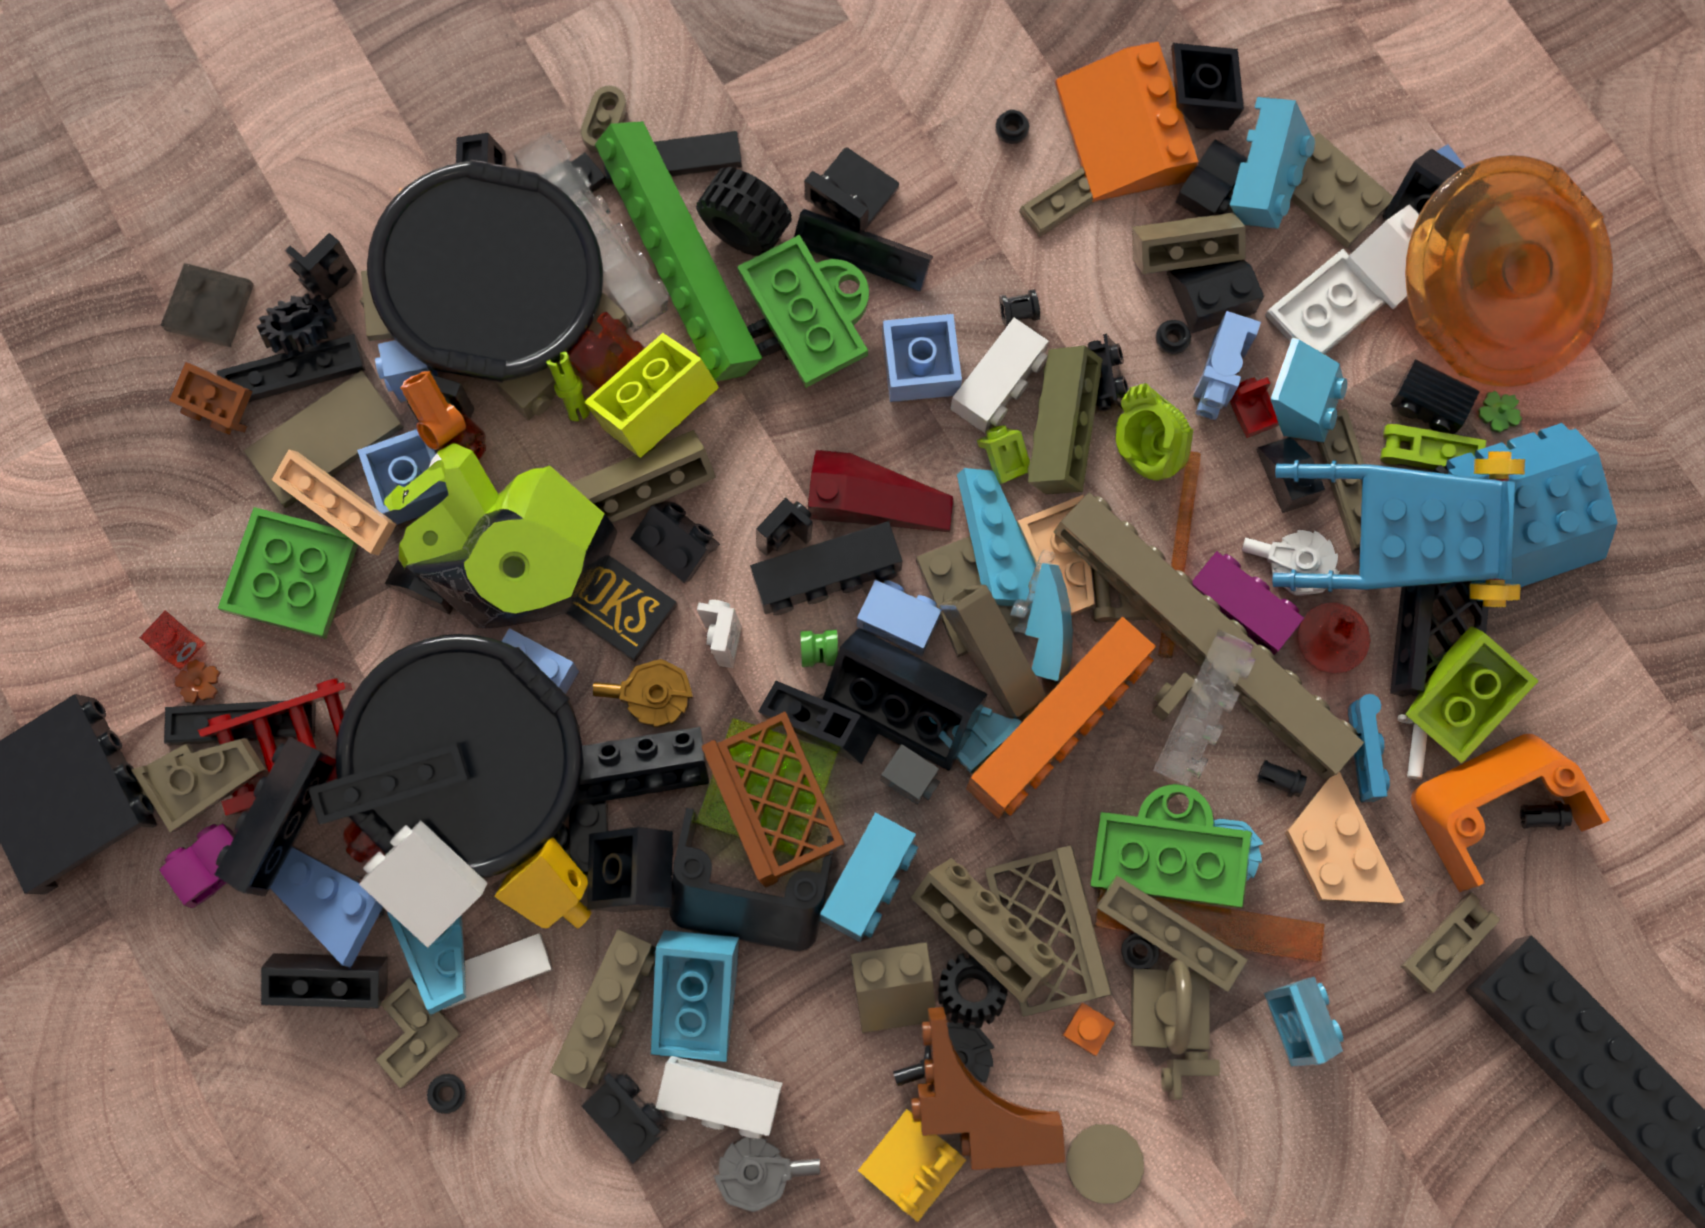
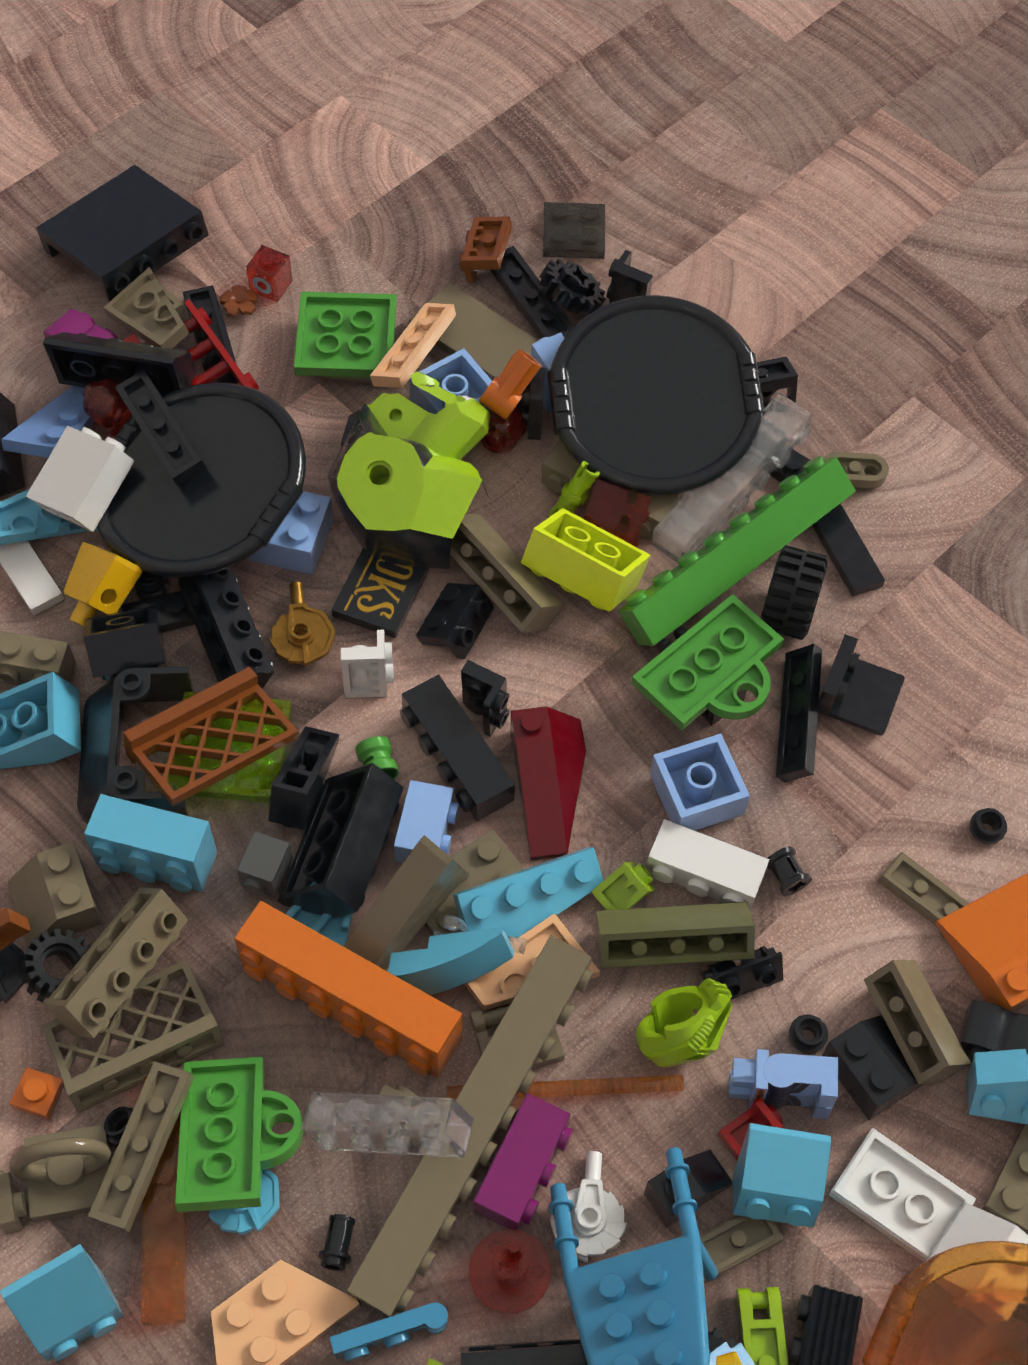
camera: 75 degrees right, 15 degrees down
none -> clear red head [83,378,131,429]

